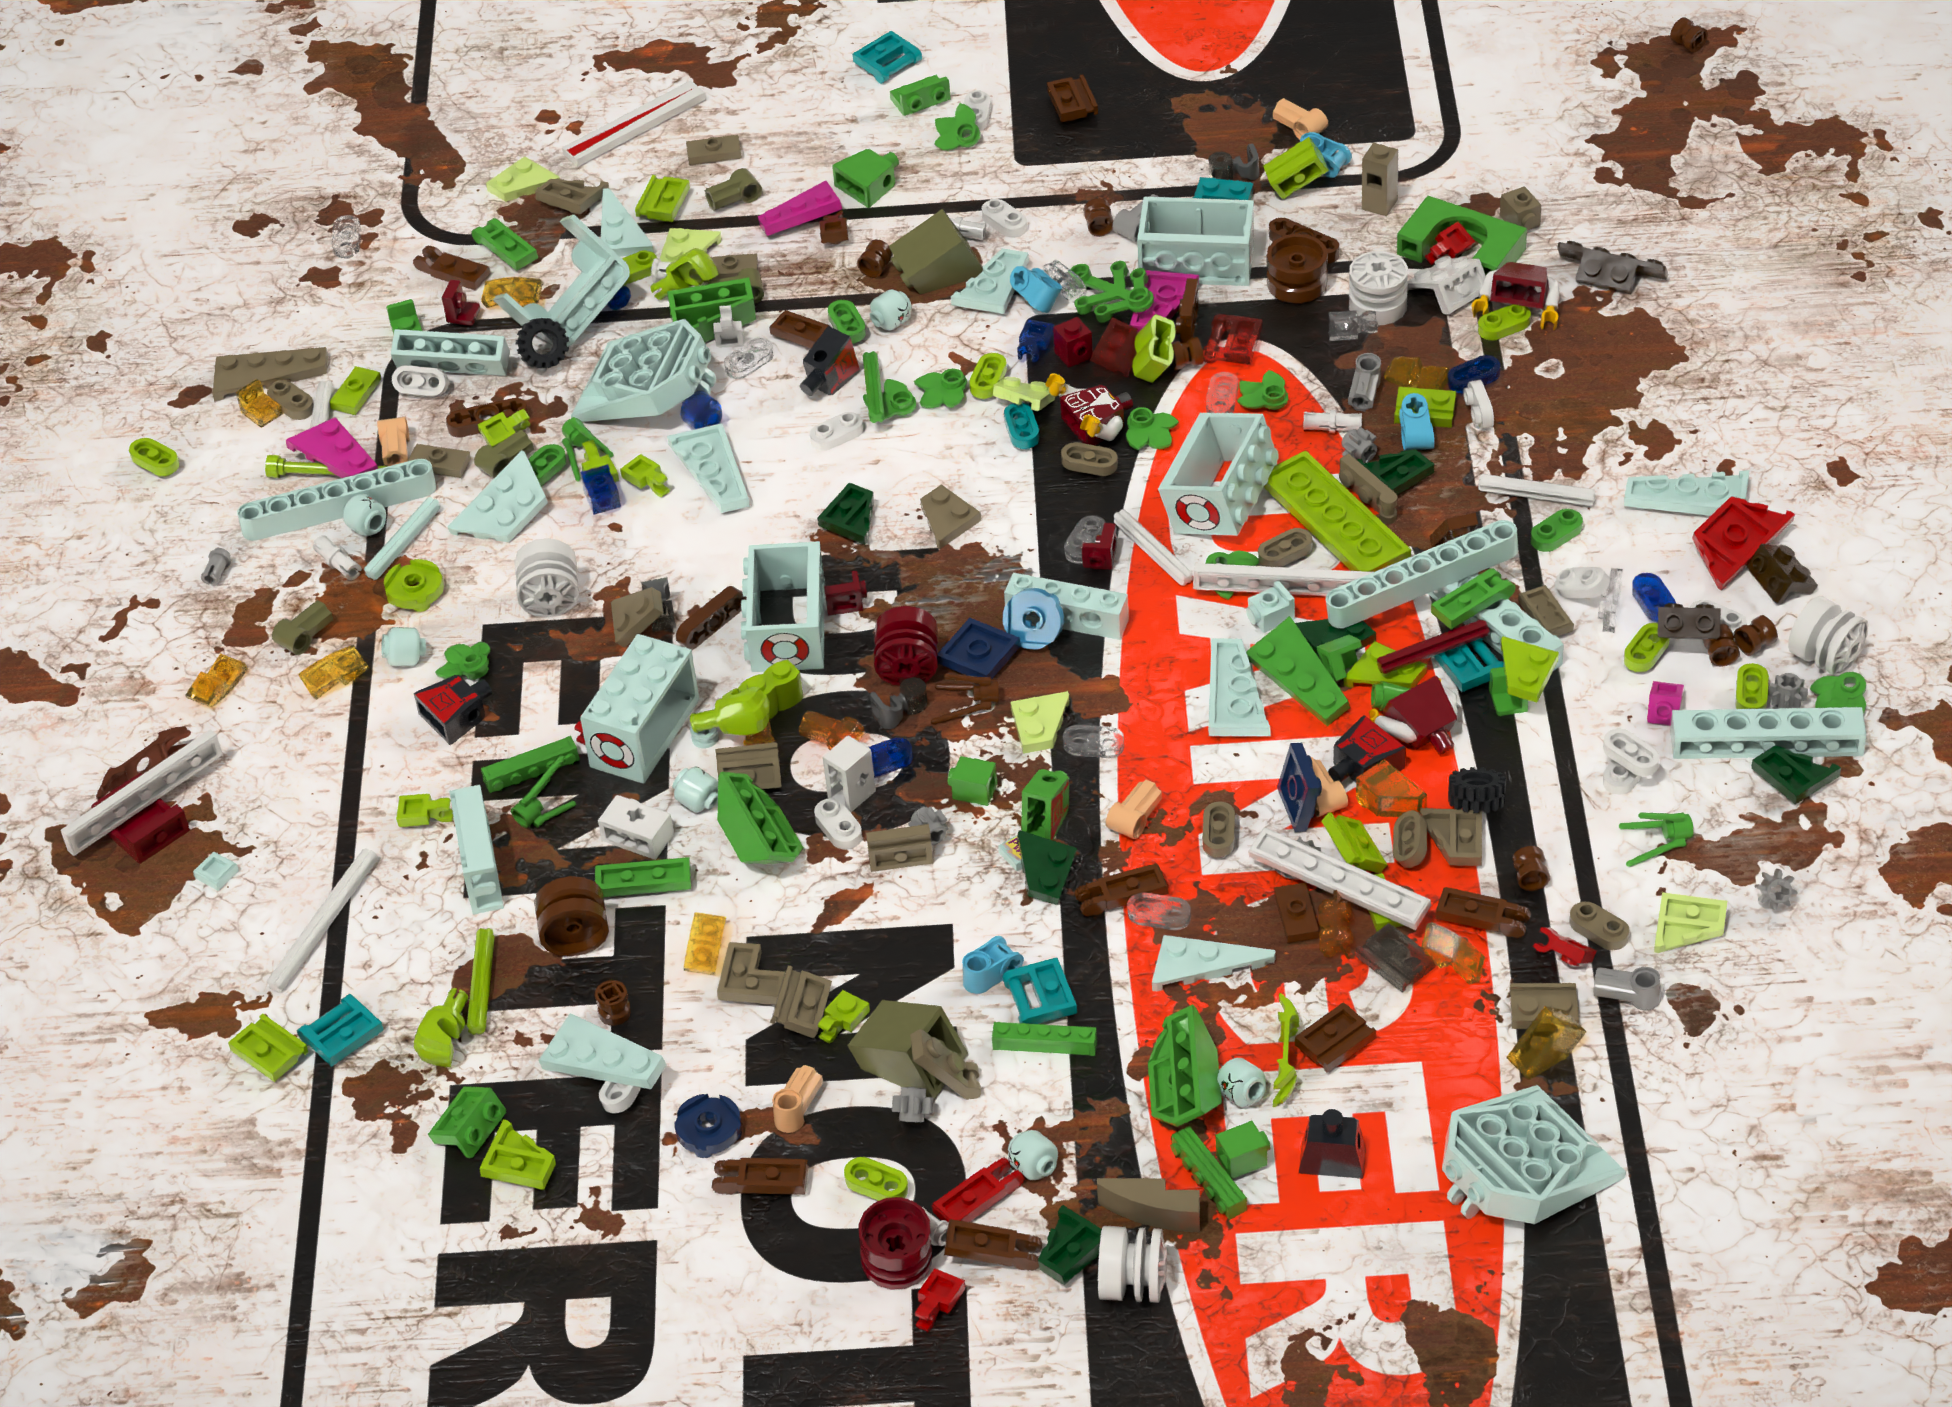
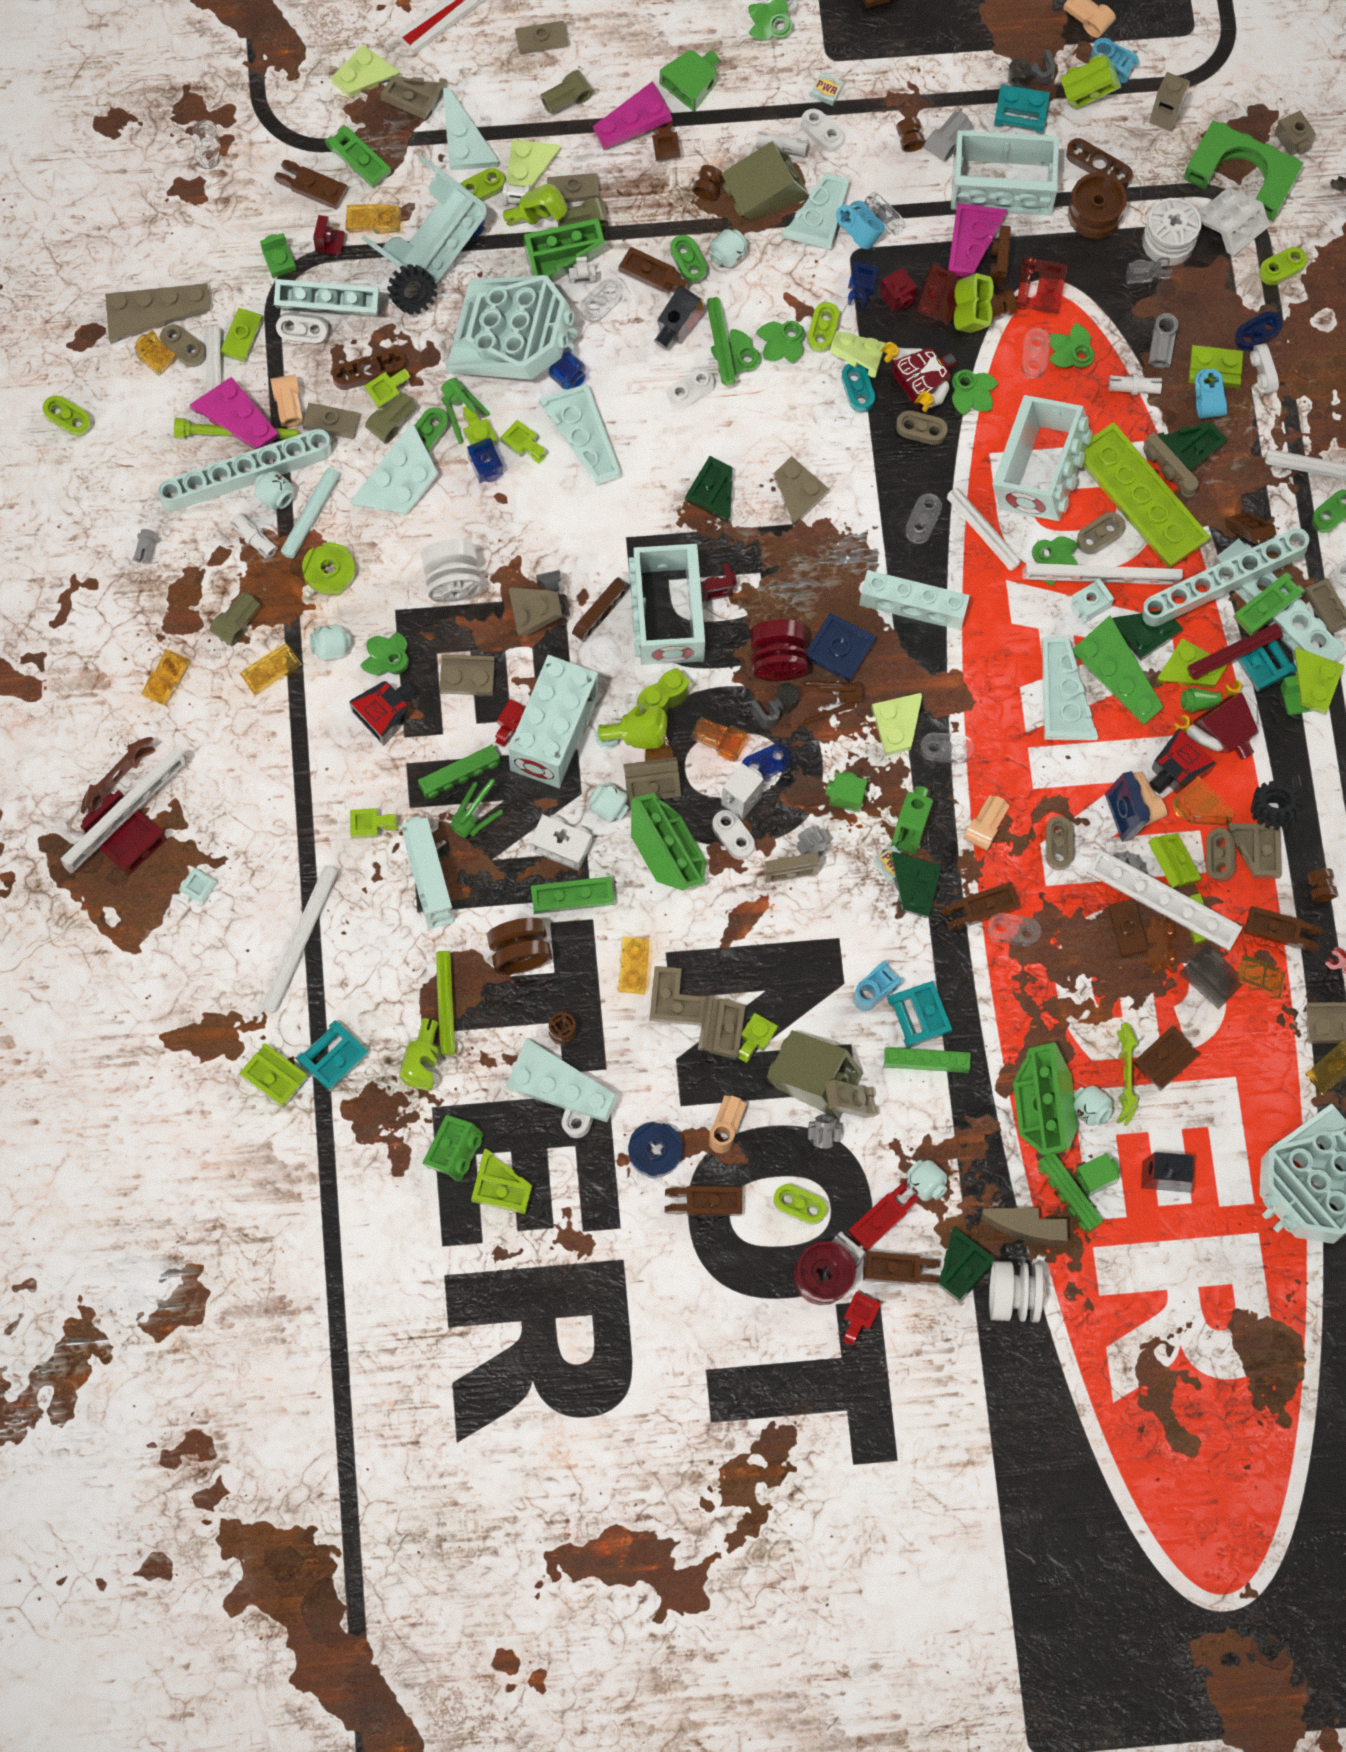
camera: 10 degrees left, 25 degrees up
lime plate [635,175,690,222] -> none
plate [1003,588,1064,649] -> none
bright green plant [1068,260,1154,322] -> none
dark red bracket [1081,523,1117,569] -> none
light aqua wing [1152,935,1275,992] -> none
bright green panel [1317,635,1362,681] -> none
light grey gear [1341,427,1377,463] -> none
clear yellow slope [1384,356,1451,390] -> none
red plate [1425,222,1476,265] -> none
dark red torso [1472,262,1559,330] -> none
none -> dark tan plate [440,654,495,696]
none -> tile [810,72,844,106]

